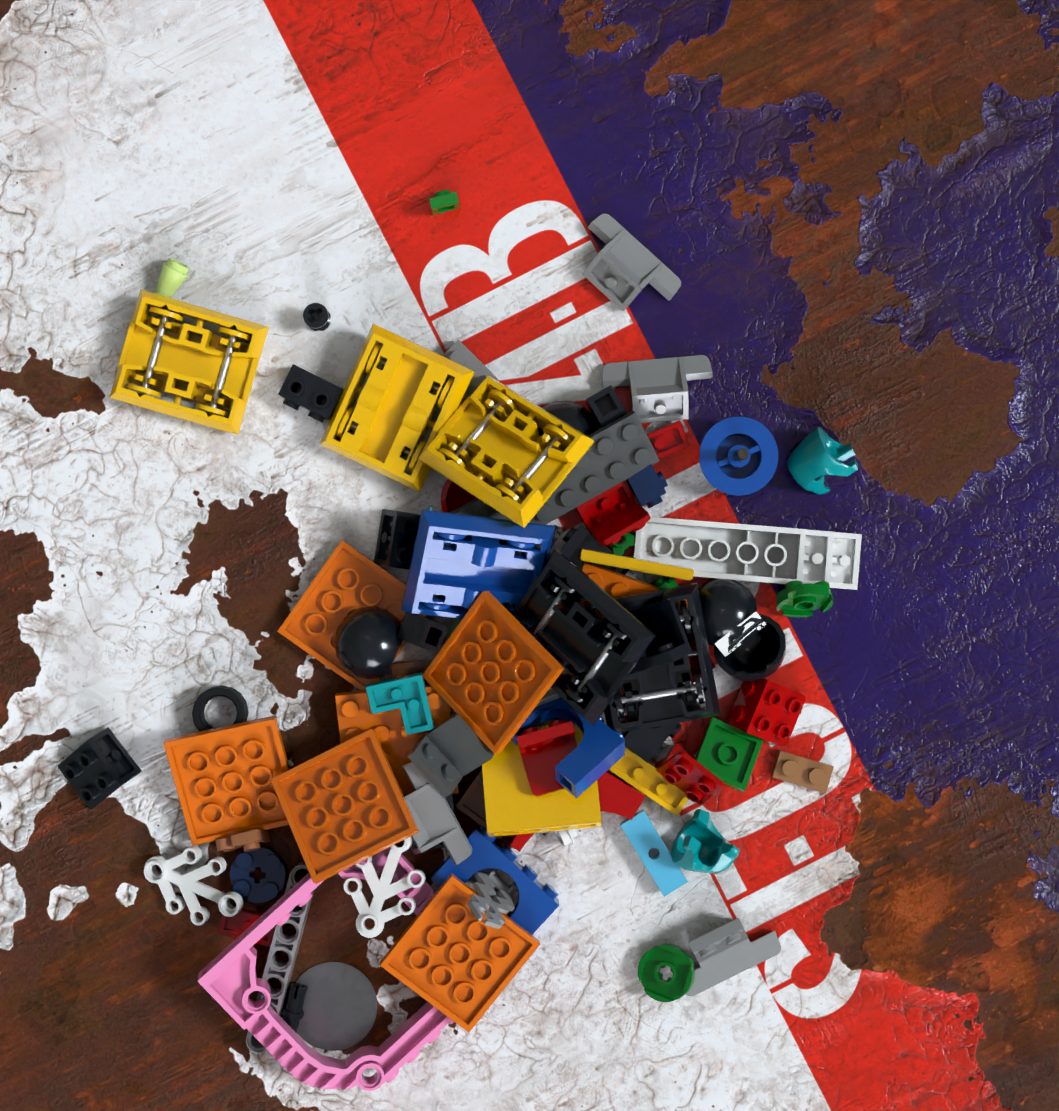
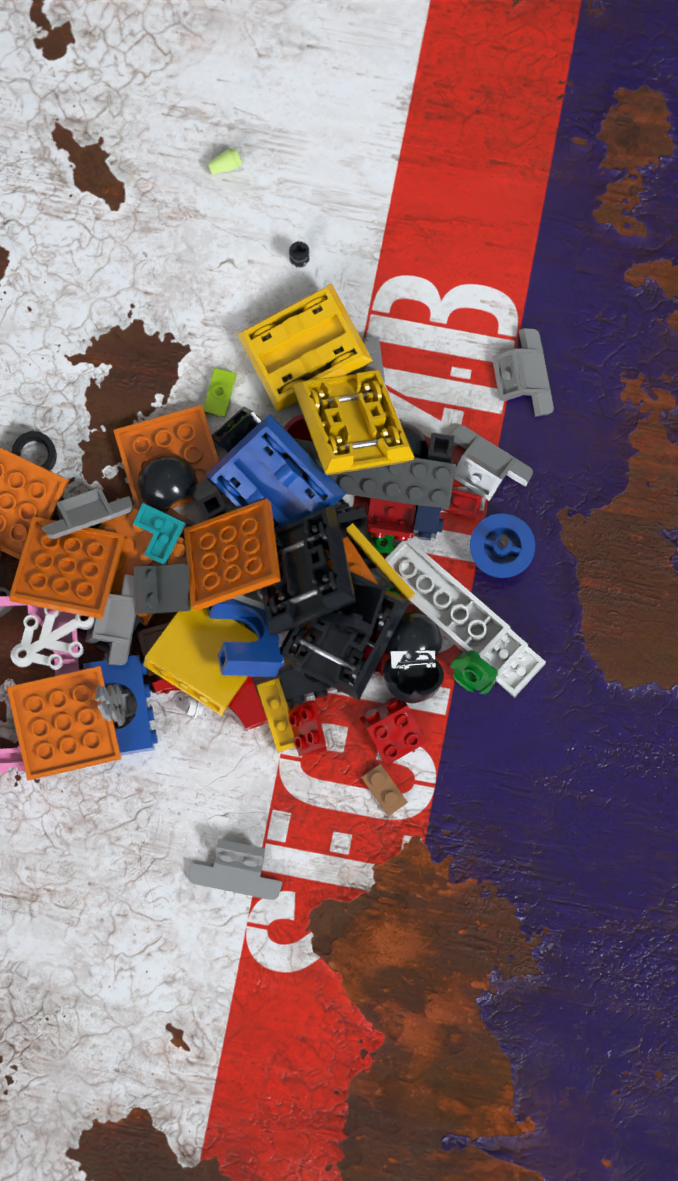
camera: 30 degrees right, 10 degrees down
yellow piece [109,289,269,435] -> none
black brick [278,364,344,423] -> none
green plate [429,190,460,215] -> none
red bracket [516,719,577,797] -> none
medium azure tile [620,809,688,897] -> none
green plate [638,944,695,1002] -> none
teal piece [671,809,740,874] -> none
green plate [695,717,763,792] -> none
teal piece [787,427,858,495] -> none
none -> light grey plate [42,487,133,539]
none -> lime plate [203,368,237,418]

